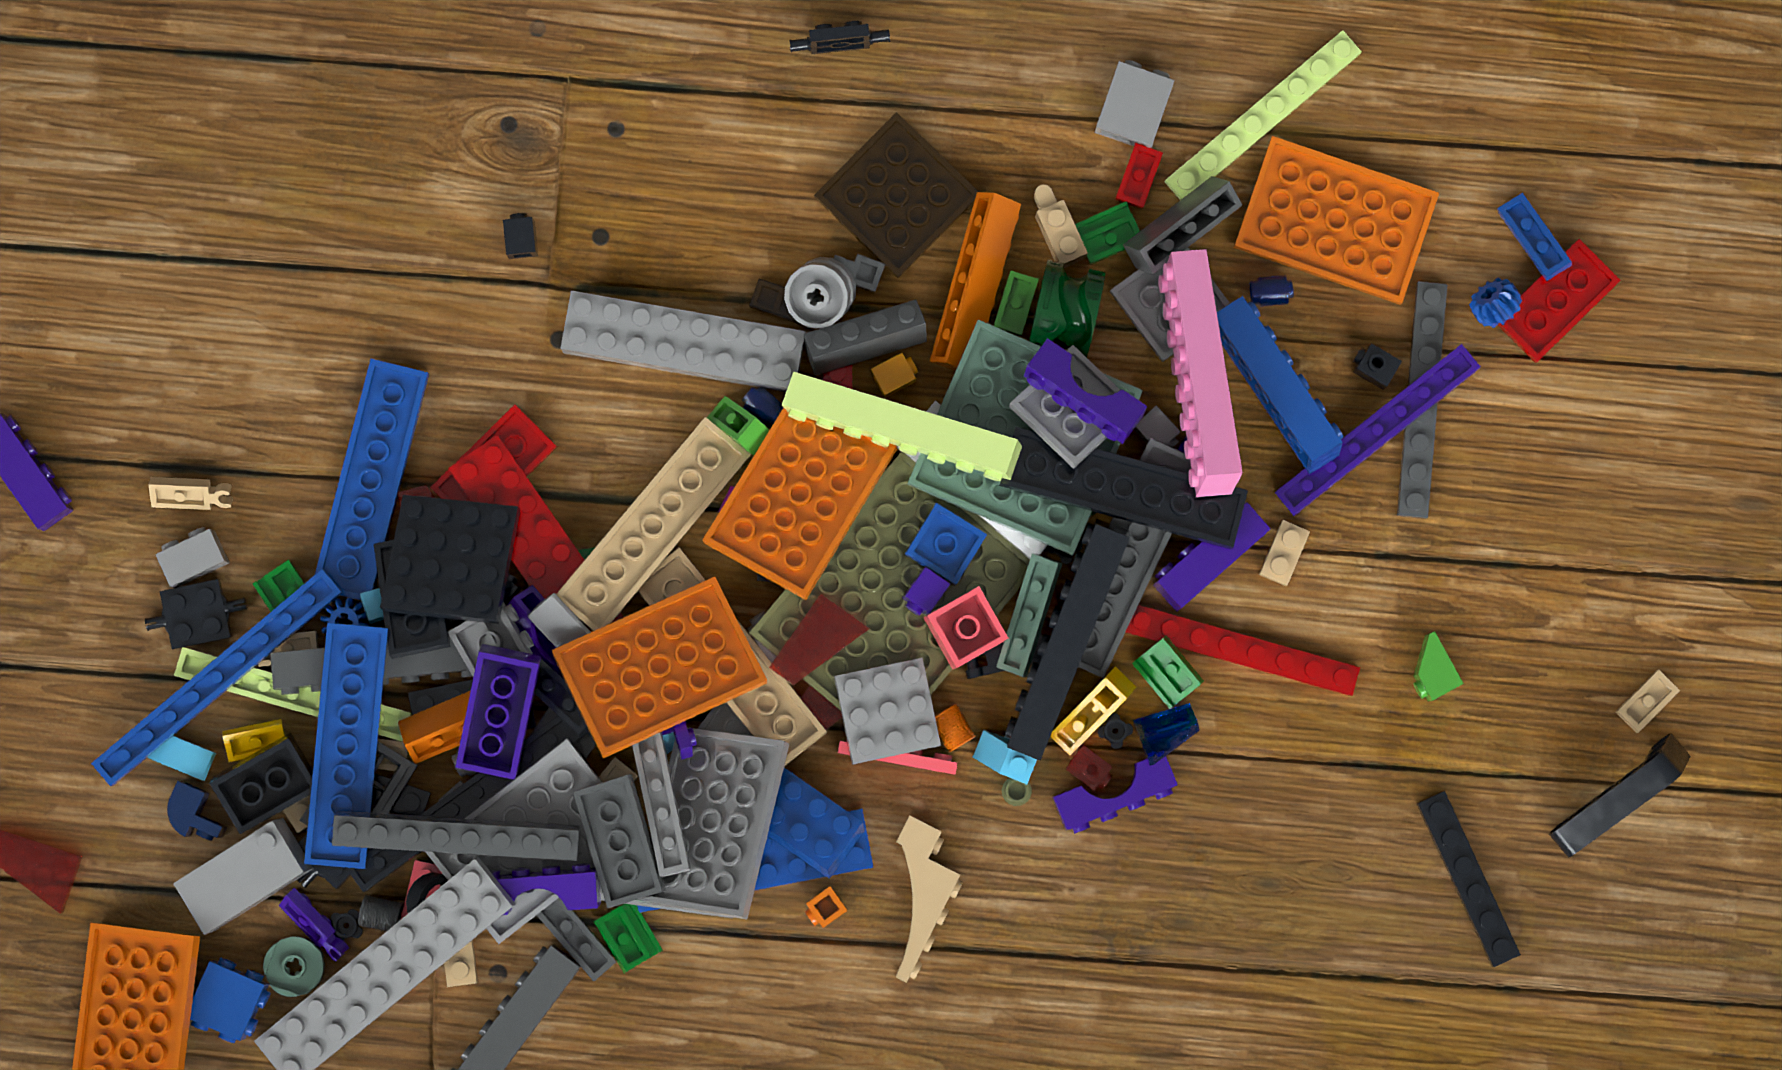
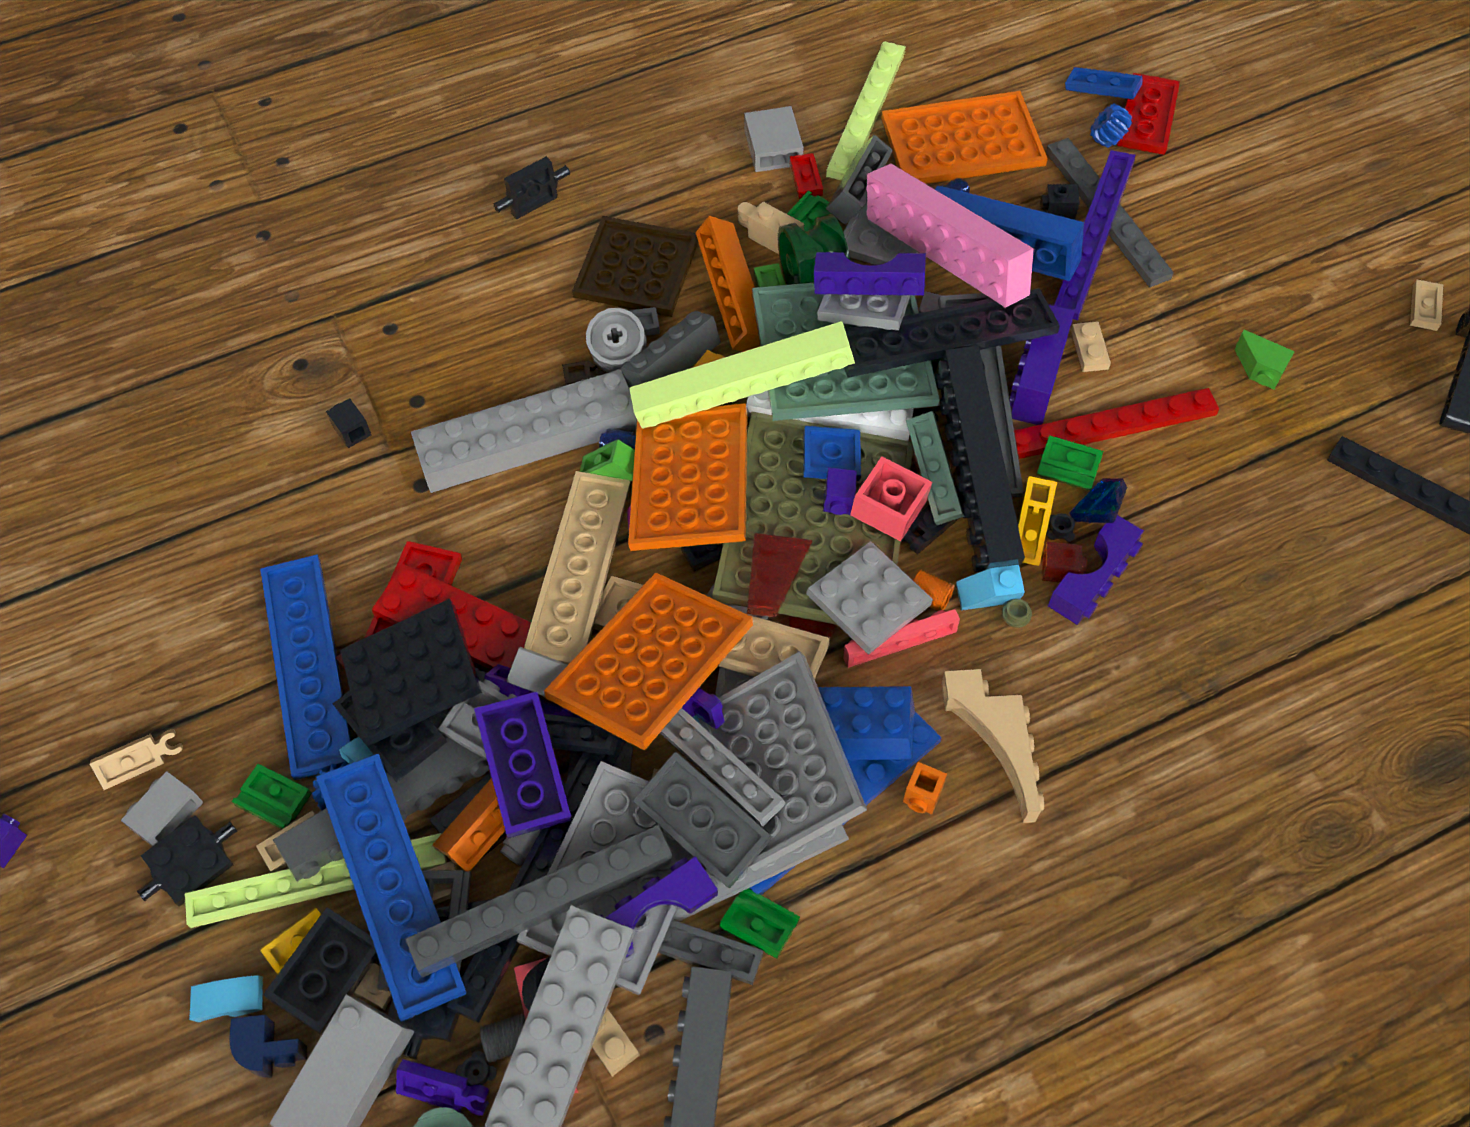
camera: 25 degrees left, 25 degrees down
blue plate [91,569,343,786] -> none

